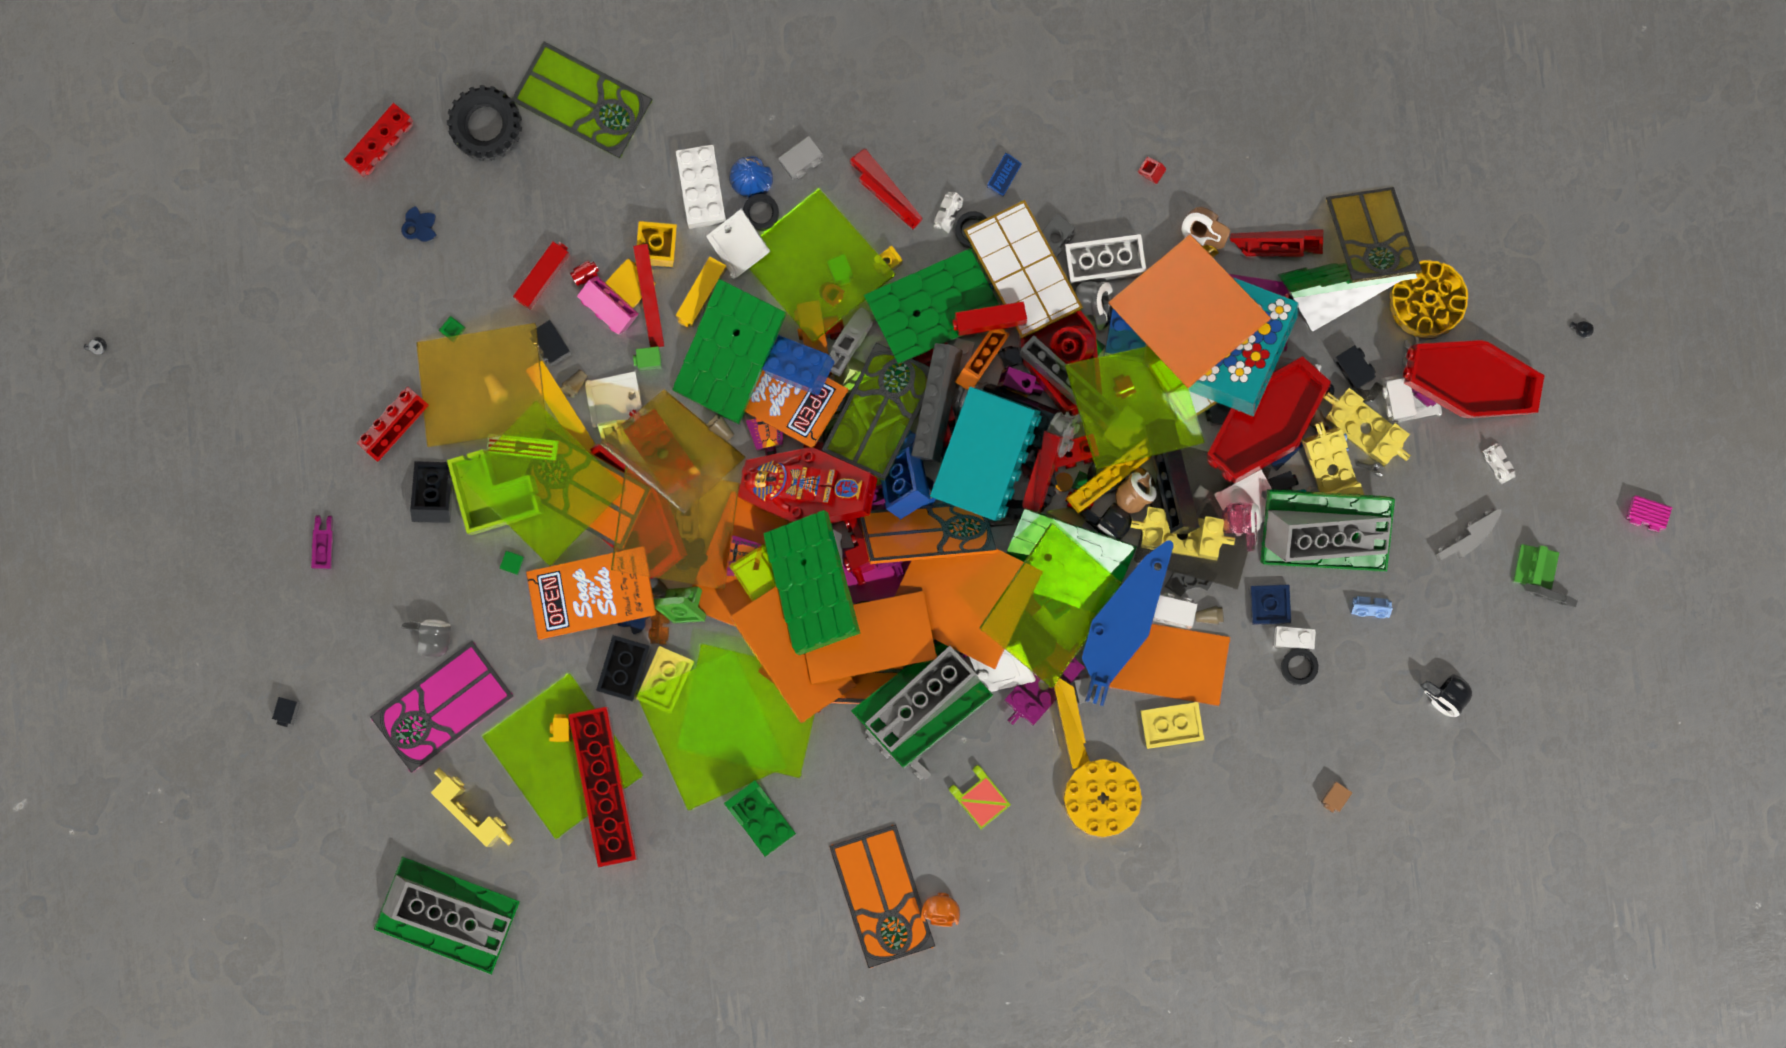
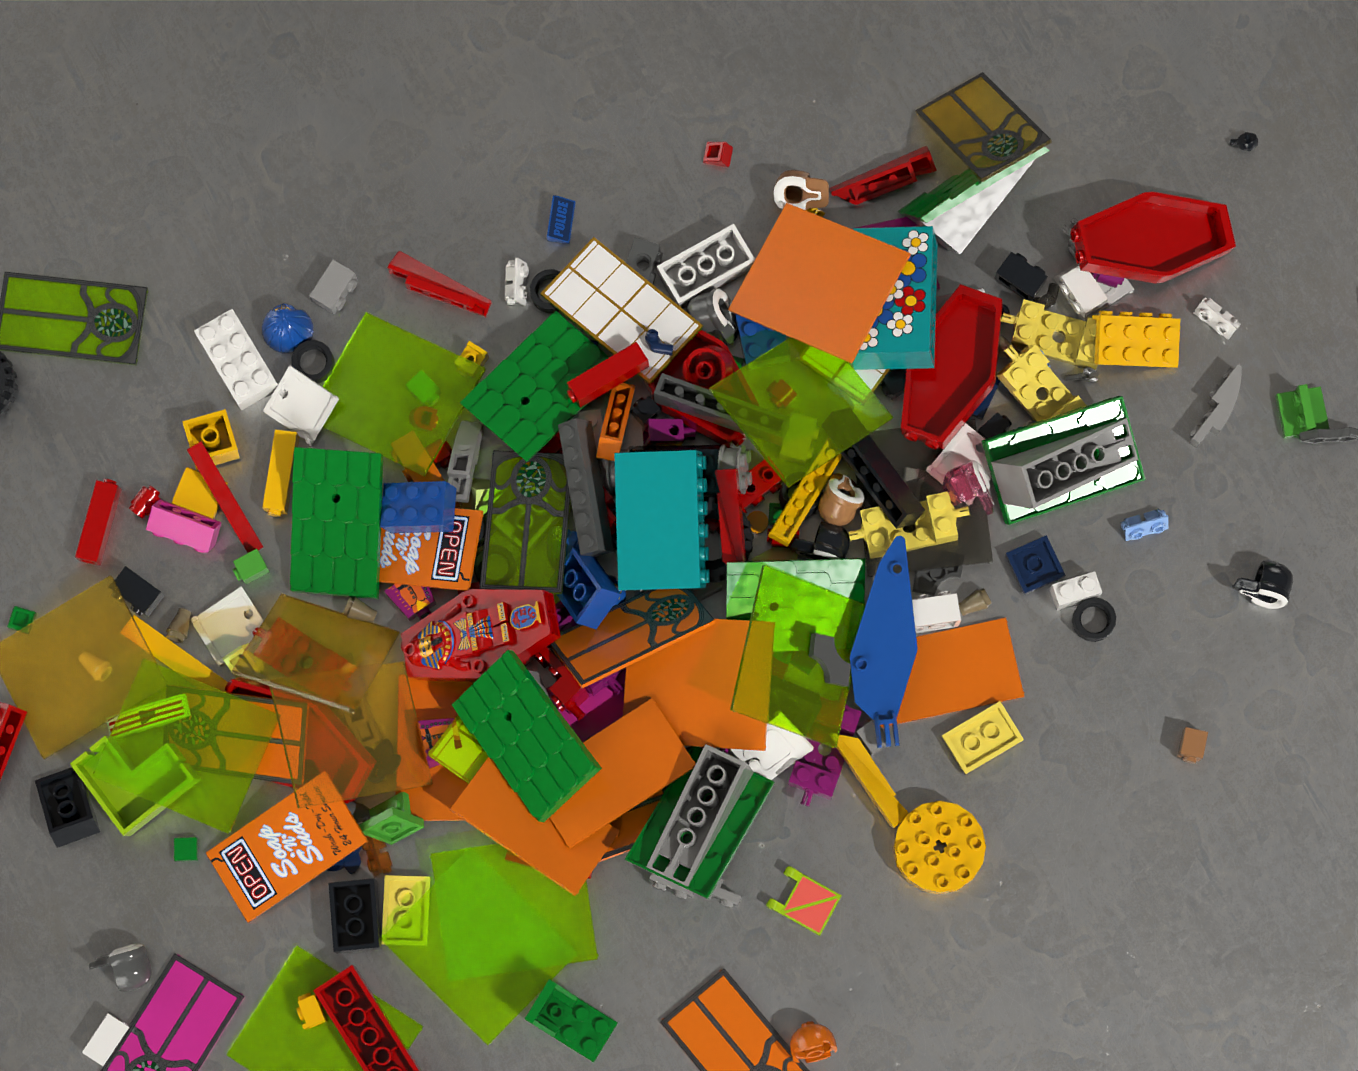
camera: 20 degrees left, 5 degrees down
yellow brick [1389,260,1468,338] -> none
none -> white hinge [82,1012,129,1066]
none -> dark blue arm [645,329,674,356]
none -> dark grey tile [809,633,851,687]
none -> yellow bracket [1092,311,1180,368]

